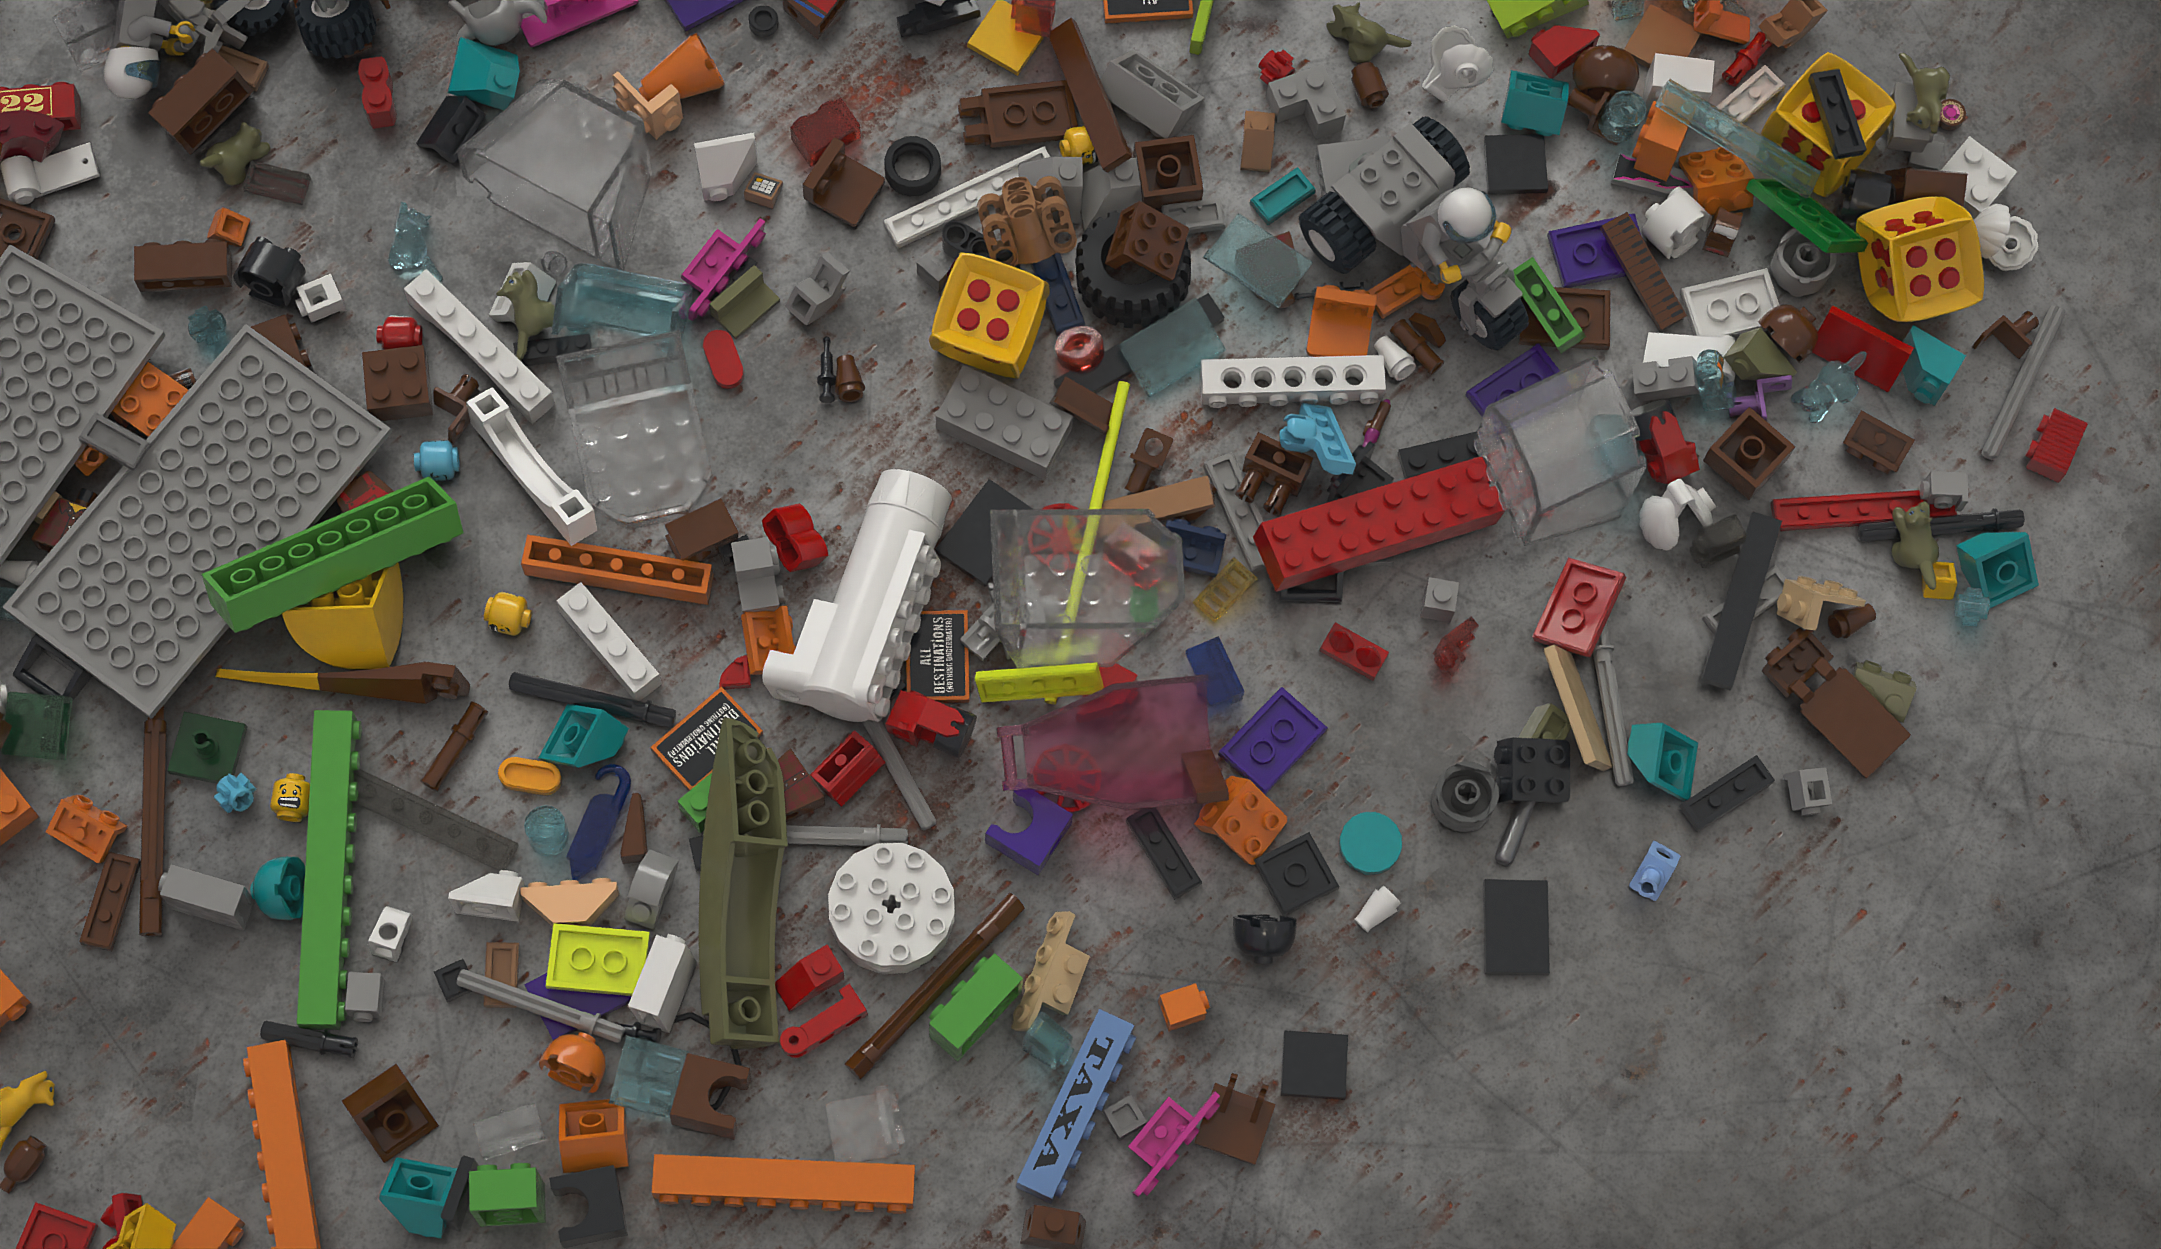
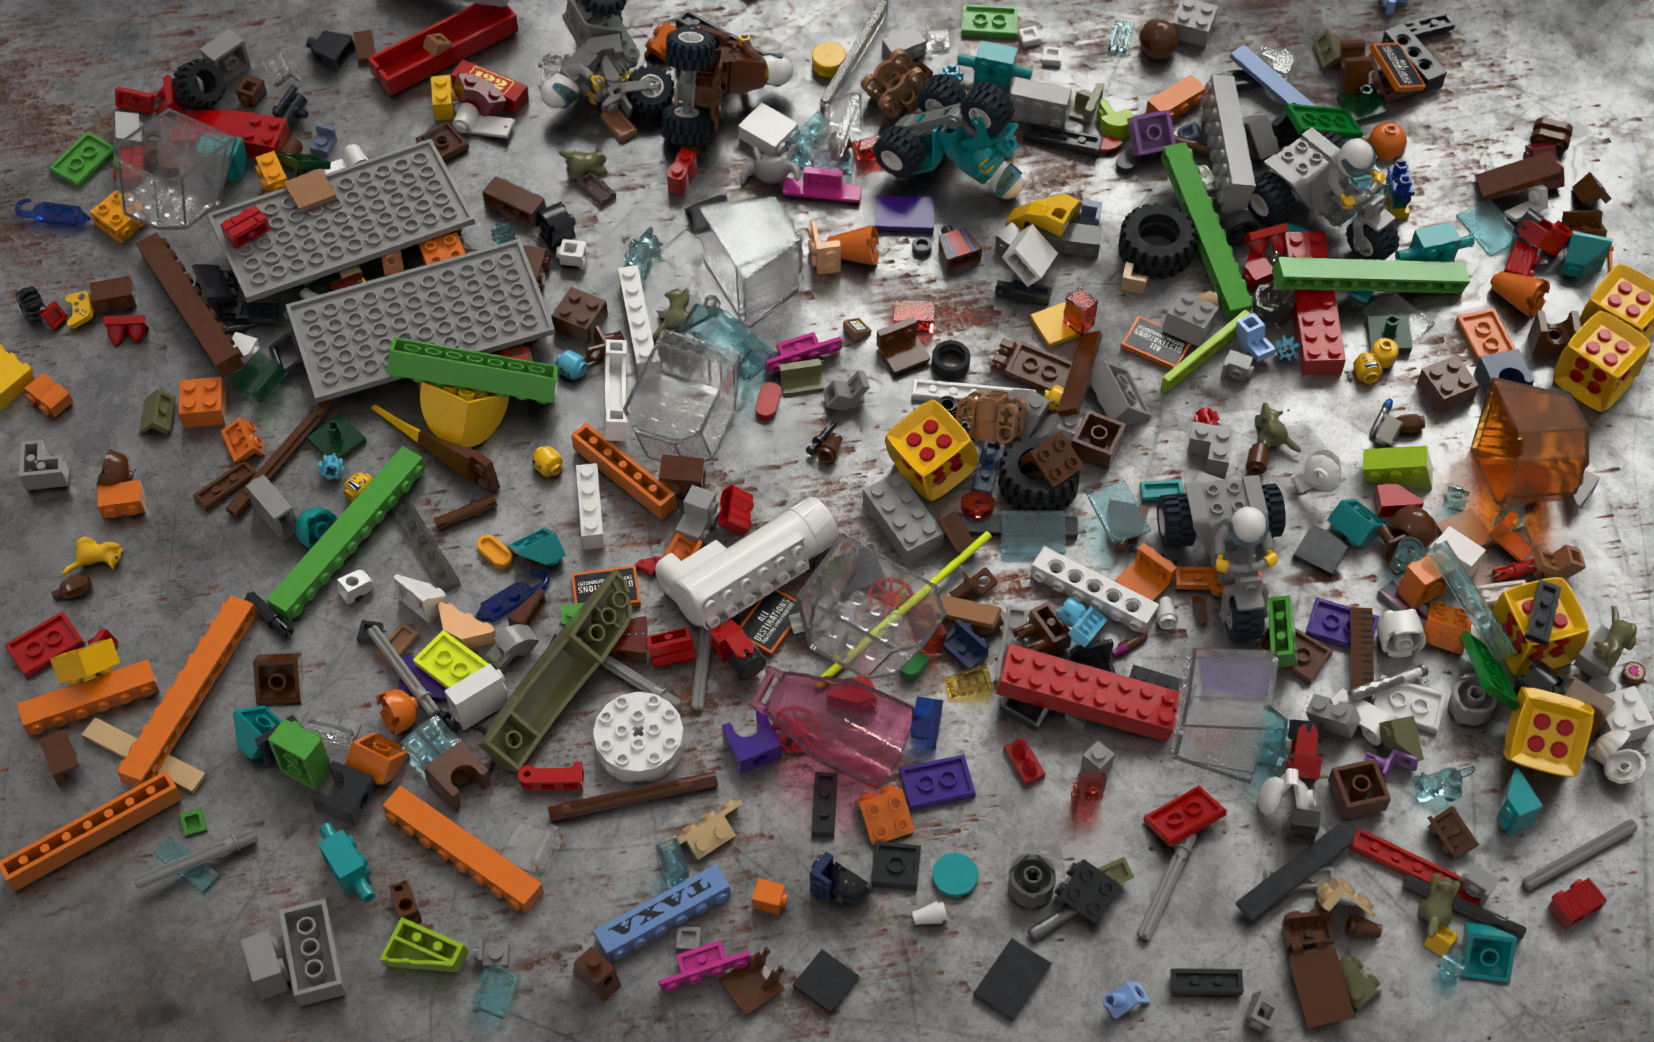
camera: 40 degrees right, 15 degrees down
flat silver tile [78,412,150,471] -> none
reddish brown brick [148,48,254,155] -> none
orange slope [207,207,250,247] -> none
light grey brick [345,972,385,1022] -> none
red head [376,315,423,350] -> none
teal slope [447,37,520,111] -> none
black axle [509,672,676,727] -> none
clear light blue wheel [524,805,570,856] -> none
white slope [694,133,757,201] -> none
red slope [775,944,844,1012] -> none
bright green brick [929,953,1023,1062] -> none
neon yellow tile [975,662,1104,703] -> none
light grey plate [1161,198,1226,234] -> none
reddish brown tile [1181,749,1229,804] -> none
medium nougat slope [1240,110,1275,172] -> none
reddish brown pin [1390,319,1444,375] -> none
tan tile [1544,645,1613,771] -> none
teal slope [1628,722,1698,802] -> none
clear light blue leg [1695,349,1737,411] -> none
reddish brown leg [1702,206,1743,258] -> none
reddish brown cylinder [1758,304,1818,364] -> none
red tile [1812,305,1914,392] -> none
reddish brown bracket [1972,311,2039,359] -> none
none -> dark blue bracket [810,851,834,903]
none -> flat silver piece [1347,663,1428,702]

